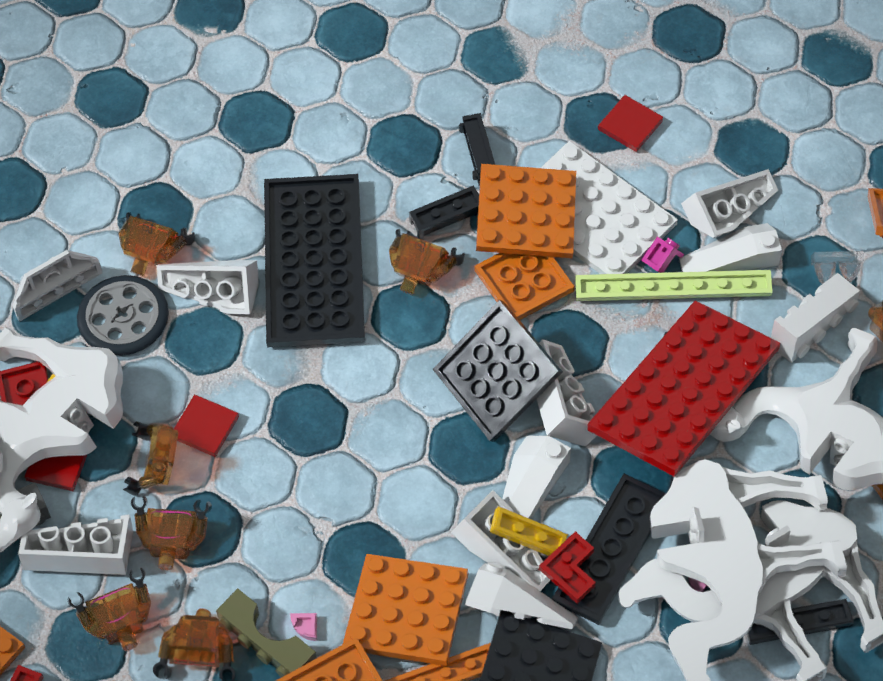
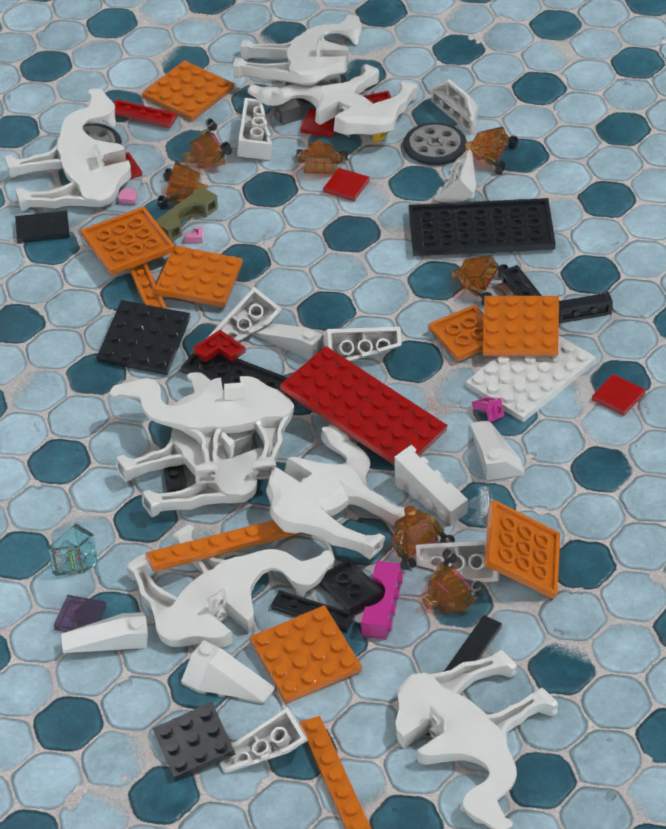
camera: 90 degrees right, 15 degrees down
clear orange torso [131,496,212,570] -> none
plate [433,300,563,442] -> none
white wedge [465,562,578,629] -> none
yellow tile [490,507,568,556] -> none
yellowish green plate [575,270,772,301] -> none
white wedge [681,169,778,238] -> none

